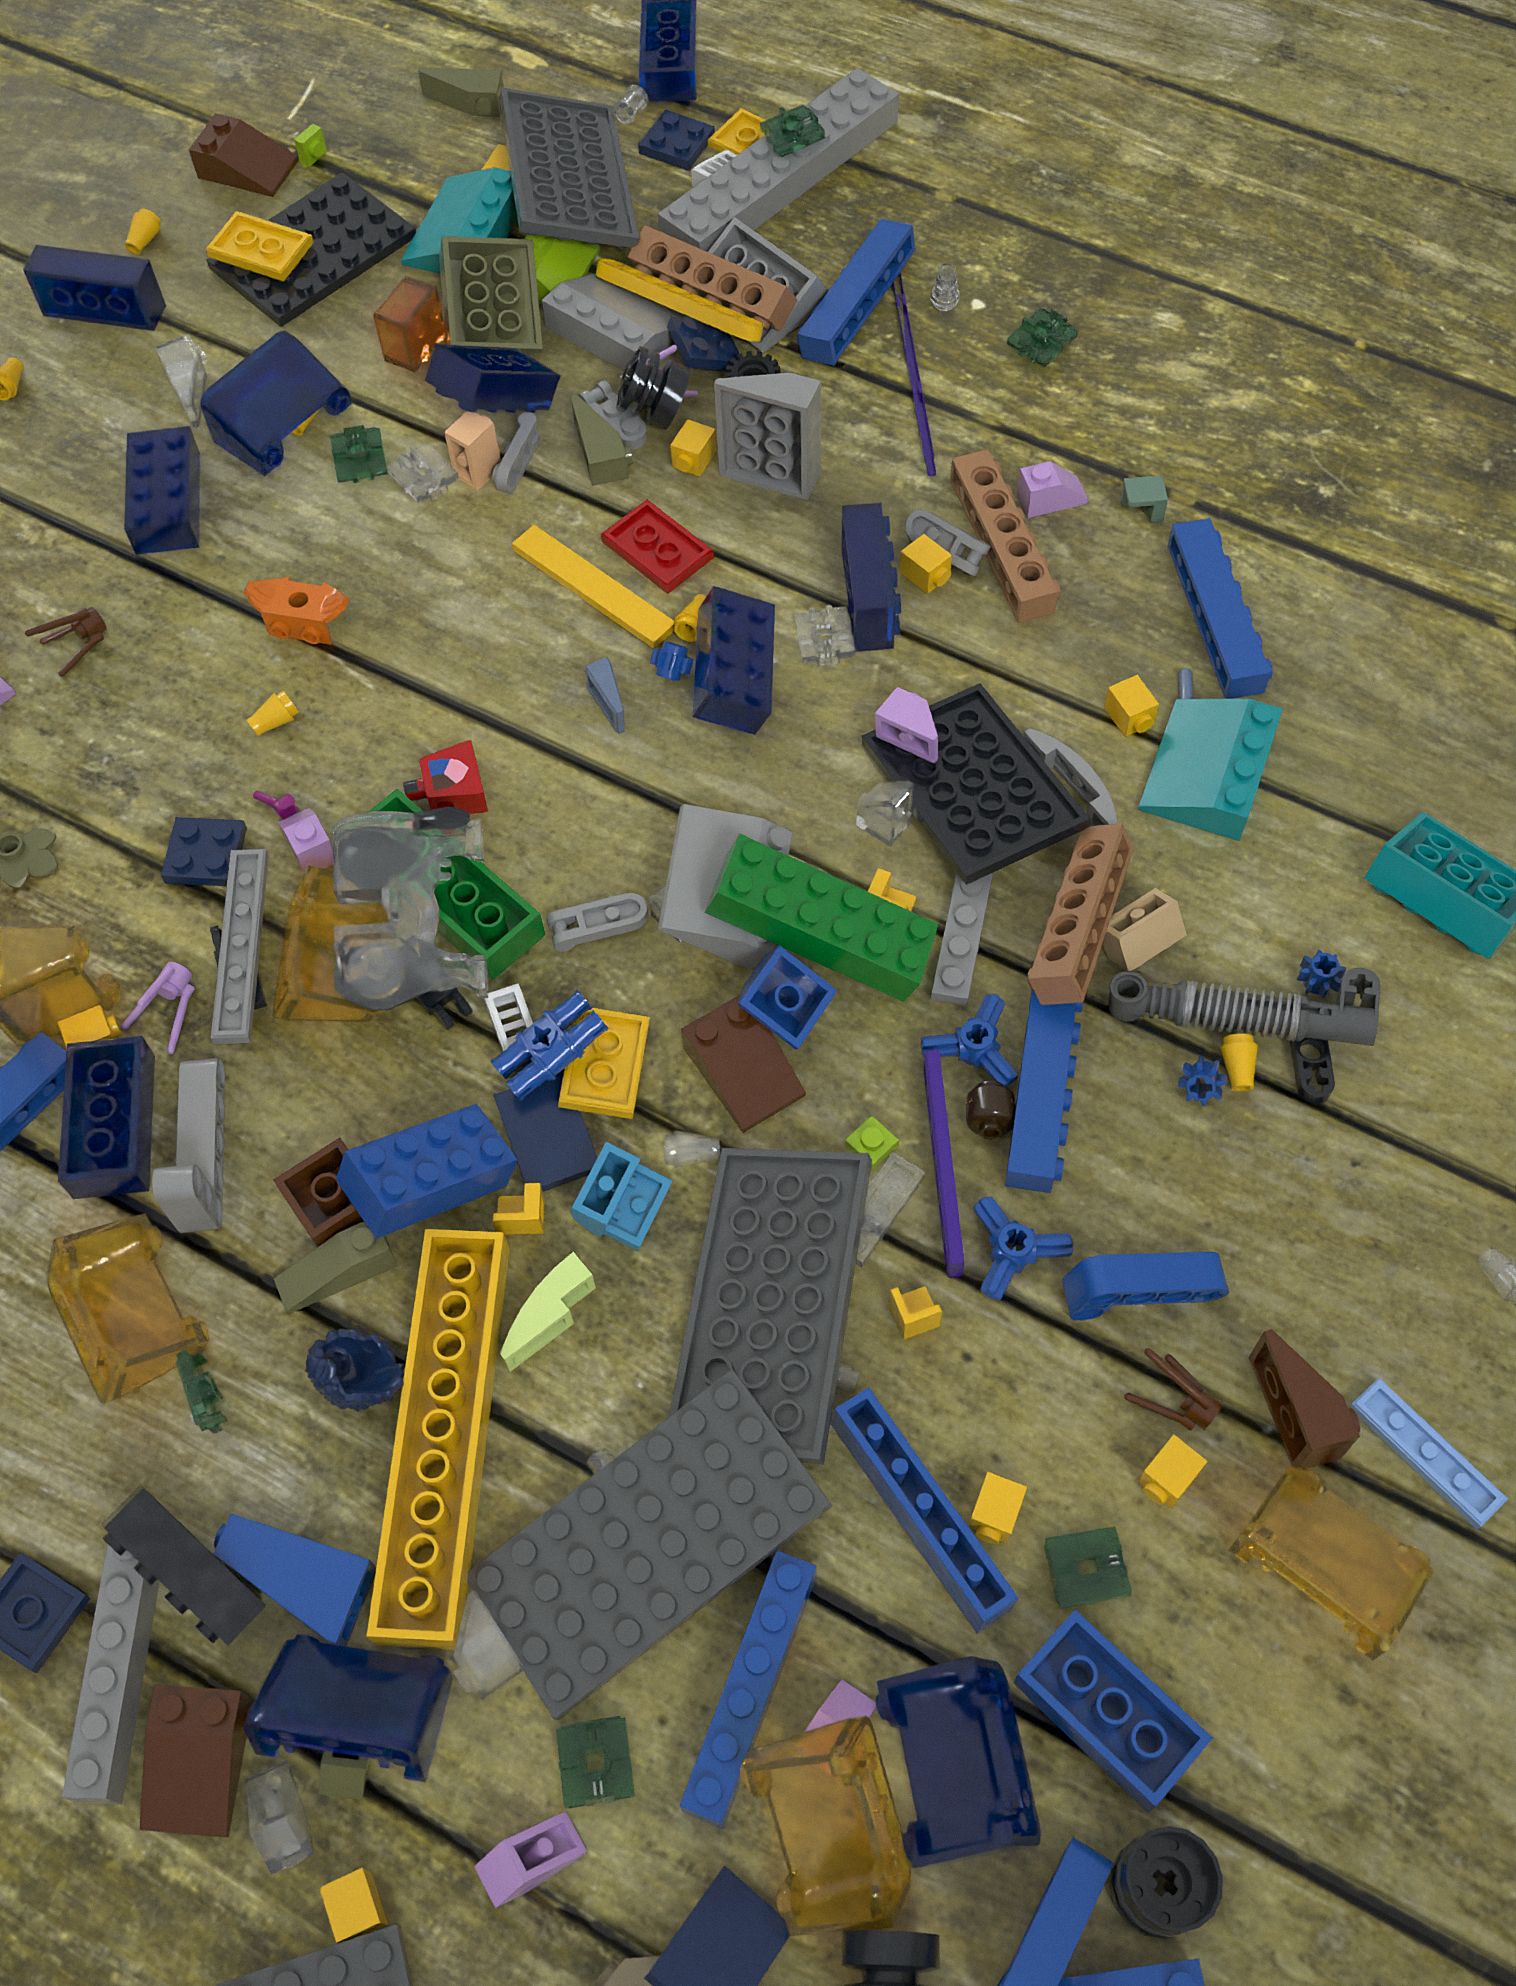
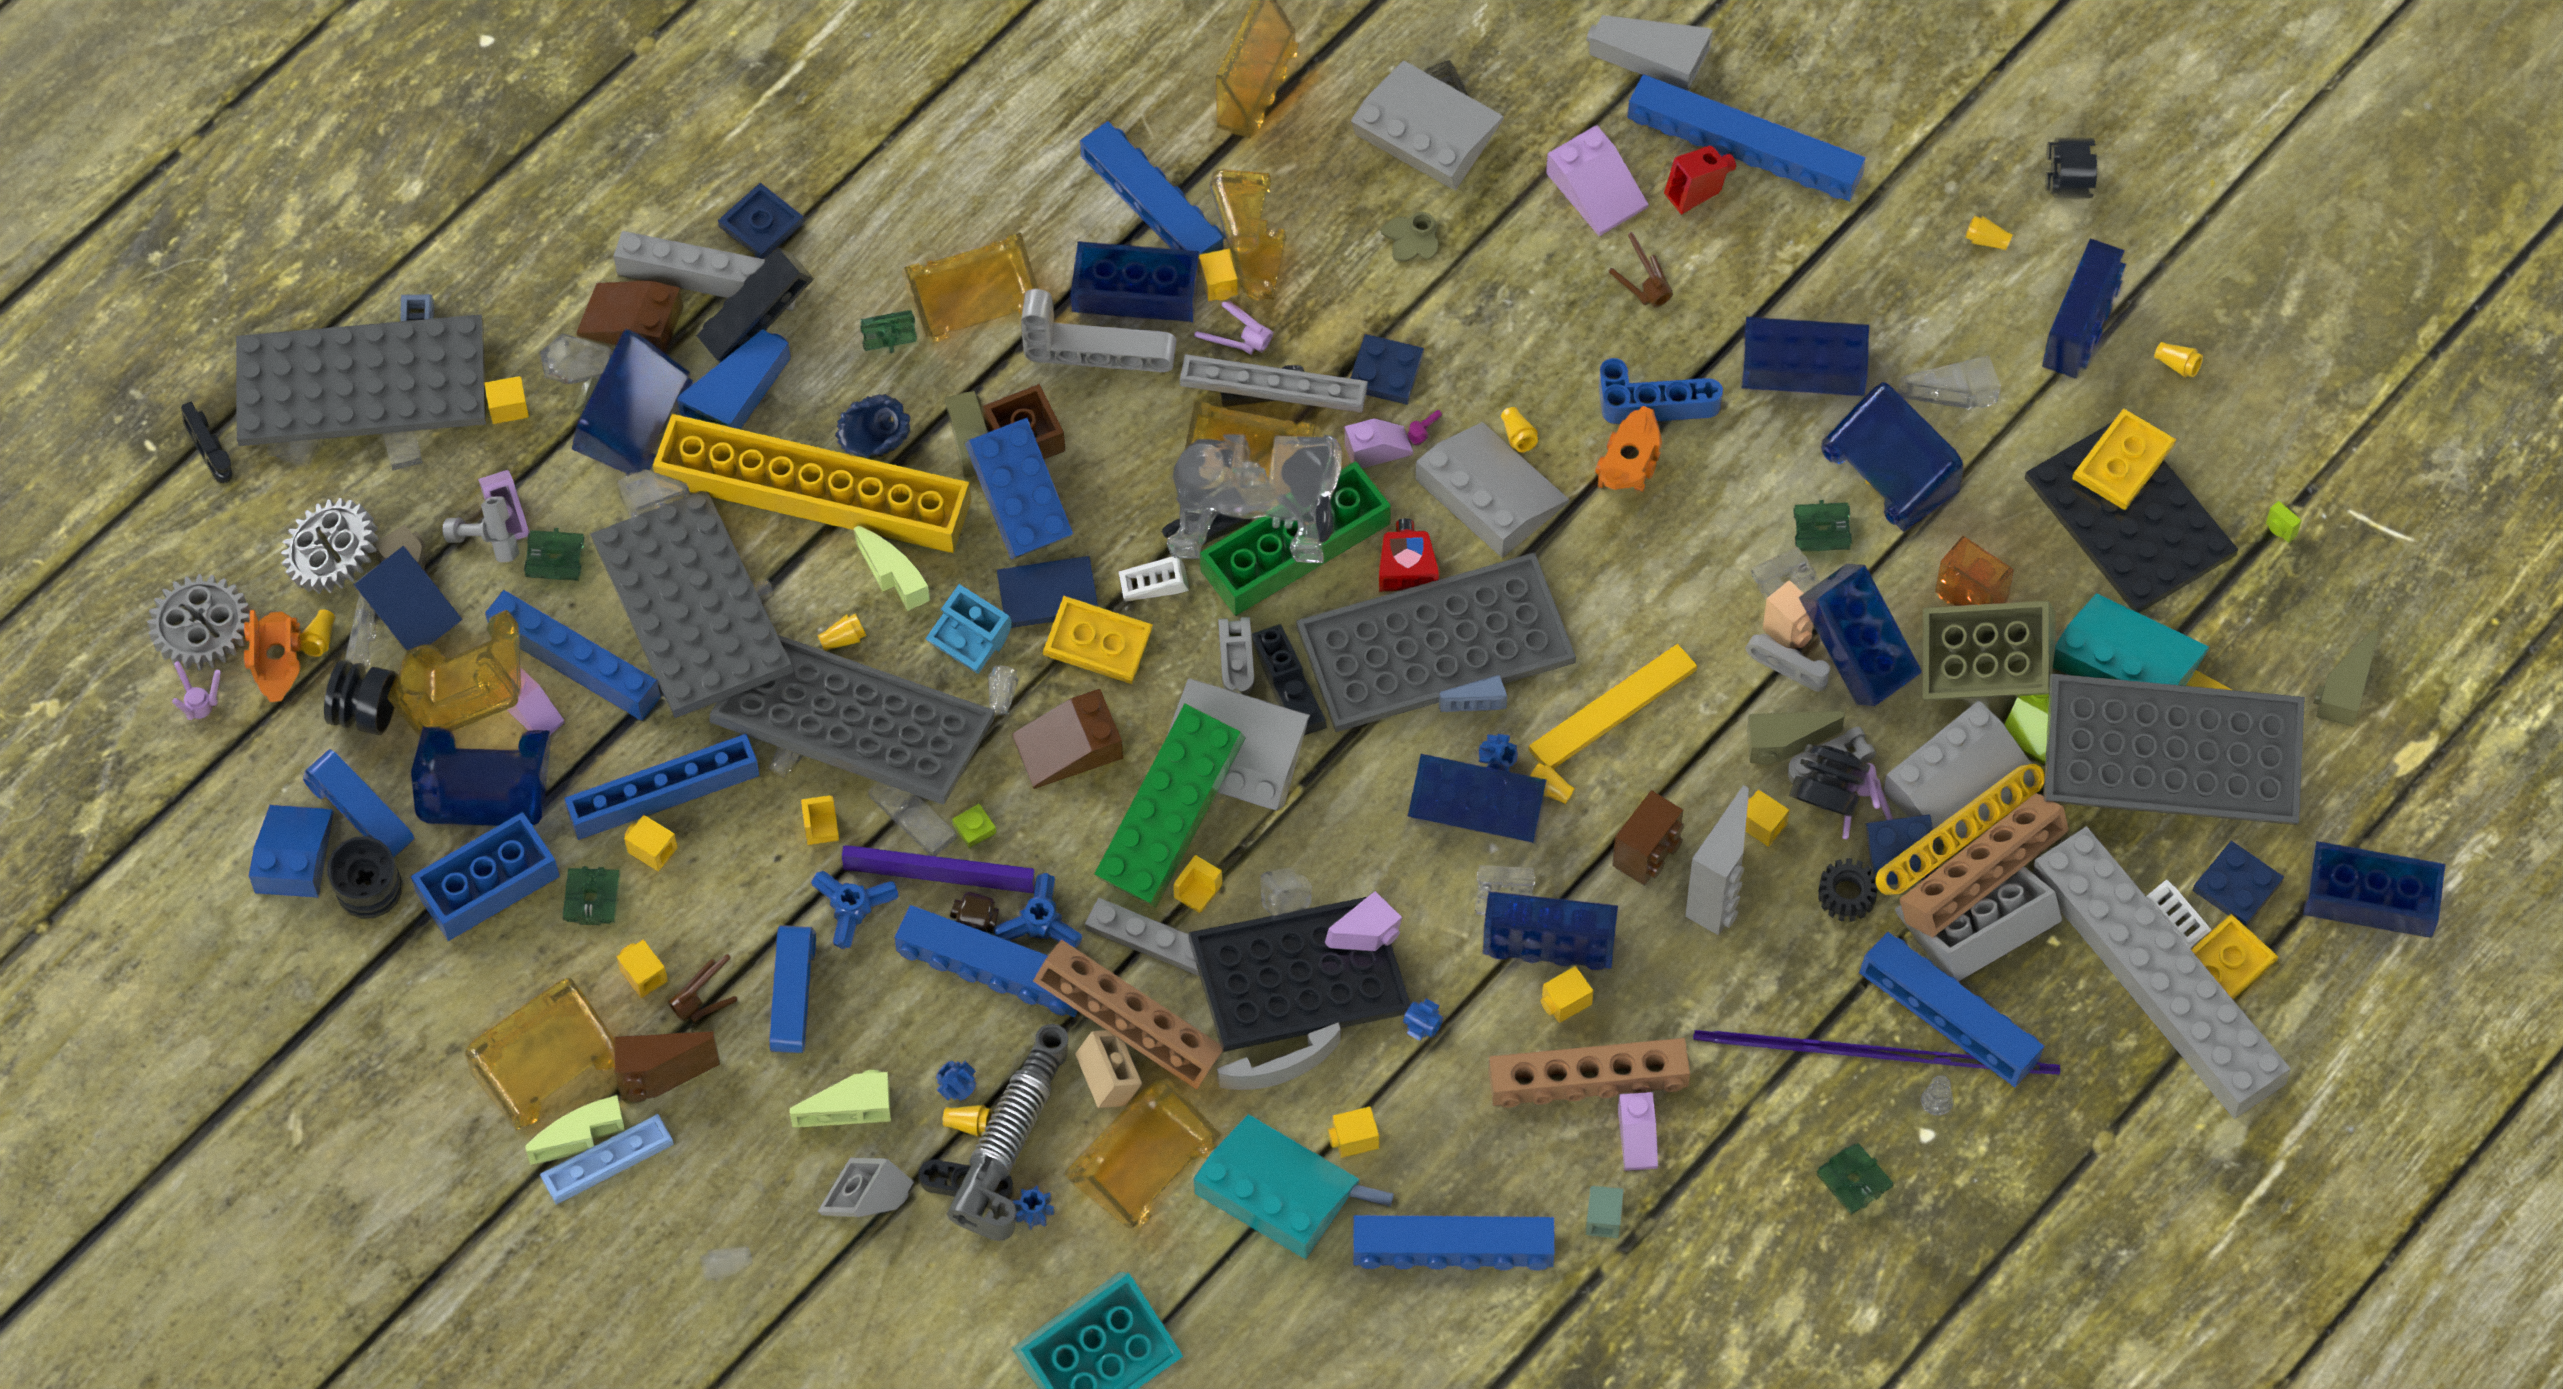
camera: 100 degrees right, 0 degrees up
reddish brown slope [189,113,299,197] -> none
blue pin [491,990,609,1101] -> none
yellow panel [493,1183,545,1235] -> none
red tile [601,499,714,594] -> none
clear bush [613,85,648,124] -> none
blue slope [737,945,838,1050] -> none
clear green piece [760,104,825,158] -> none
light grey plate [906,510,991,576] -> none
none -> light grey bar [443,496,520,562]
none -> yellowish green slope [525,1095,625,1165]
none -> yellowish green slope [790,1070,891,1128]
none -> yellow cone [817,613,867,651]
none -> light grey slope [817,1158,914,1217]
none -> clear yellow windscreen [1063,1078,1222,1229]
none -> black slope [1251,624,1327,736]
none -> dark grey plate [1296,553,1576,732]
none -> blue gear [1403,998,1444,1041]
none -> light grey slope [1416,422,1569,558]
none -> blue beam [1599,358,1723,424]
none -> reddish brown brick [1612,790,1685,886]

